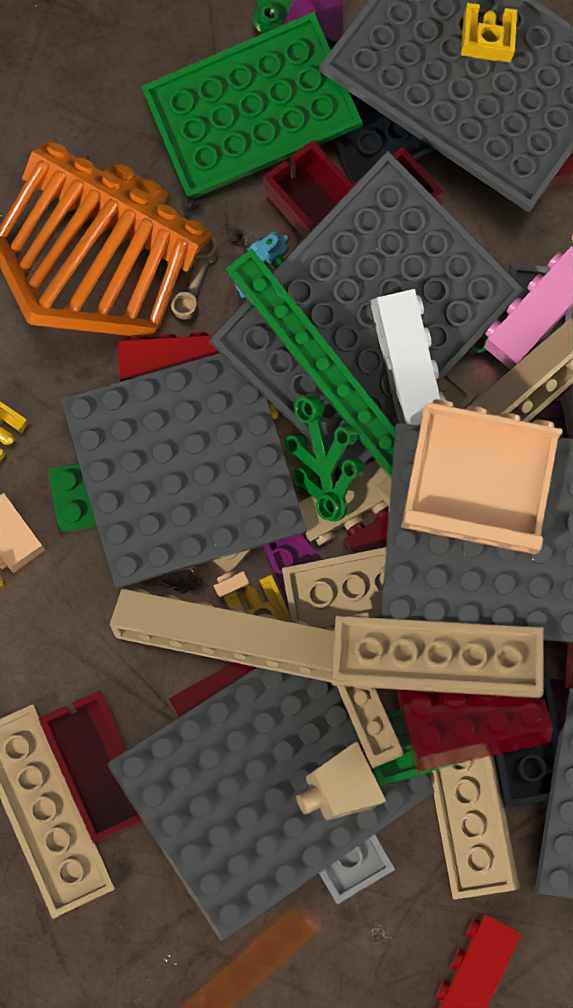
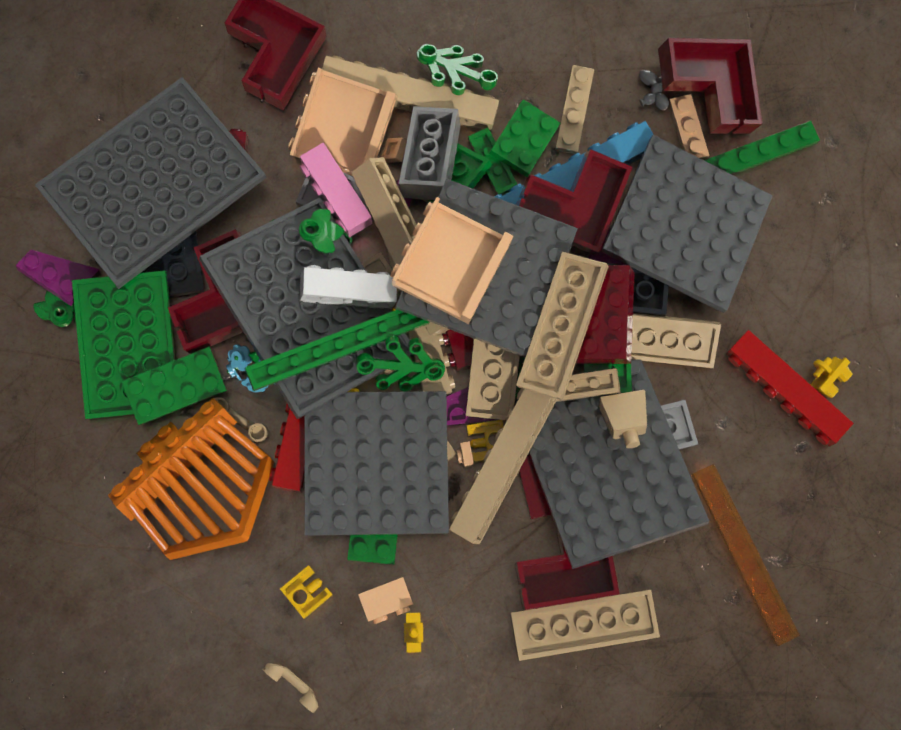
camera: 75 degrees left, 0 degrees up
yellow brick [461,3,517,62] -> none
none -> green plate [121,347,228,425]
none -> green plate [299,209,345,253]

